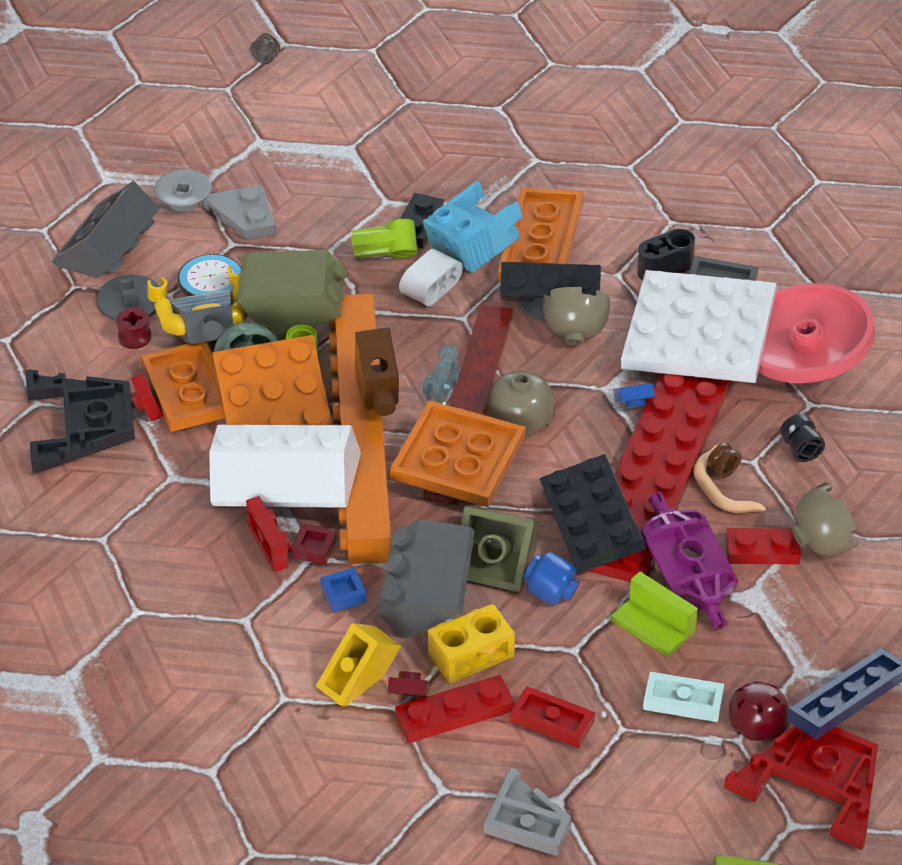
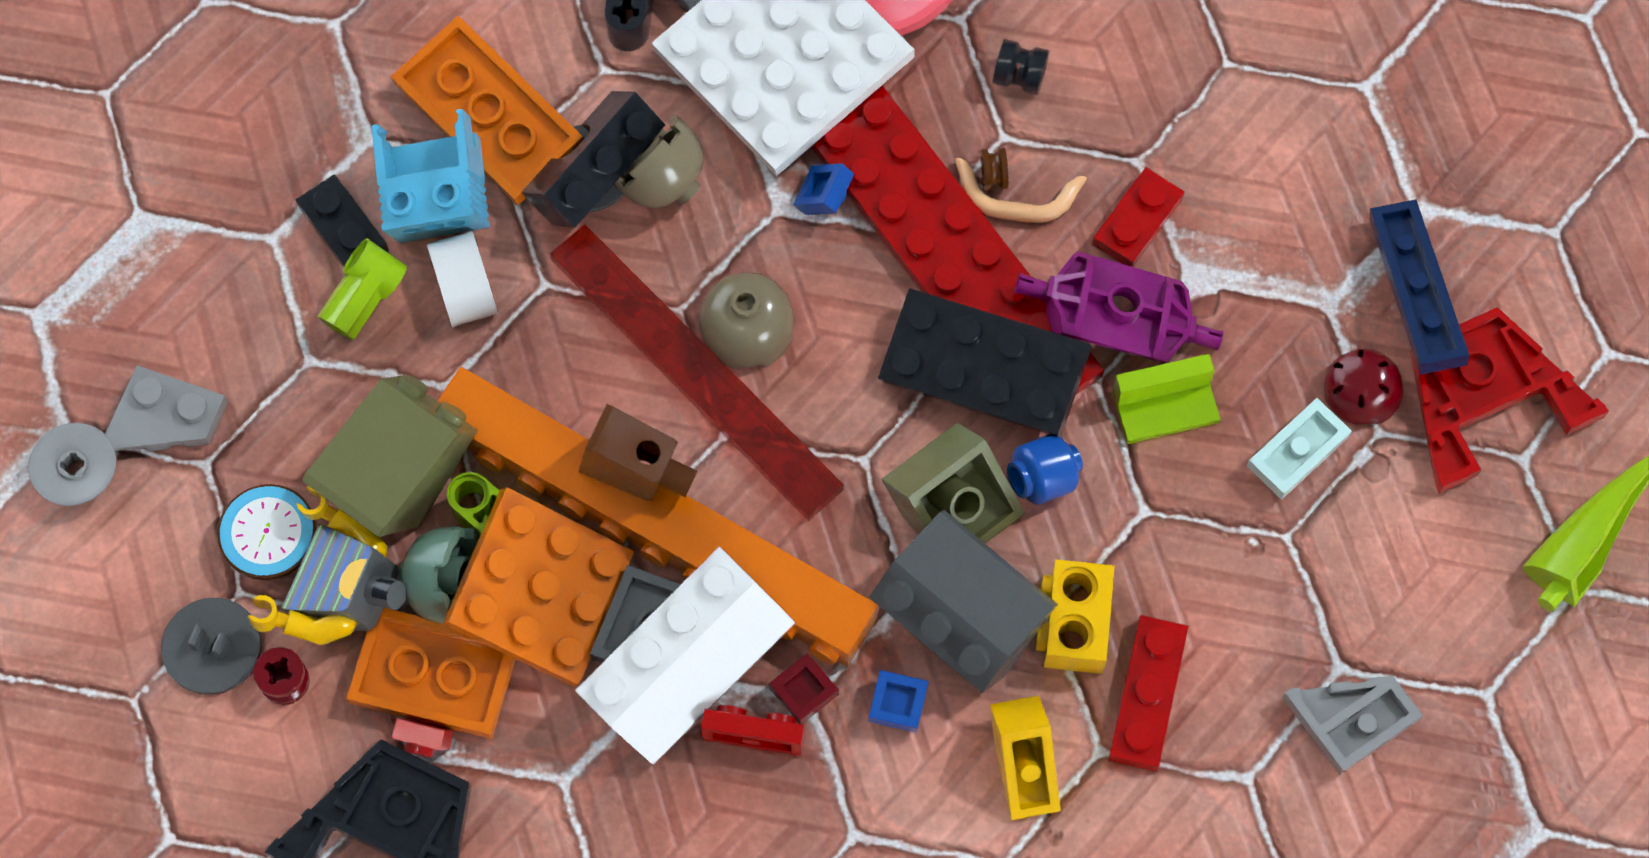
camera: 55 degrees left, 25 degrees up
dark grey slope [52,180,159,278] -> none
dark red plate [388,671,429,697] -> none
orange plate [389,400,526,507] -> none
clear light blue plate [423,345,461,404] -> none
red plate [510,686,595,748] -> none
dark tan cylinder [792,482,859,556] -> none

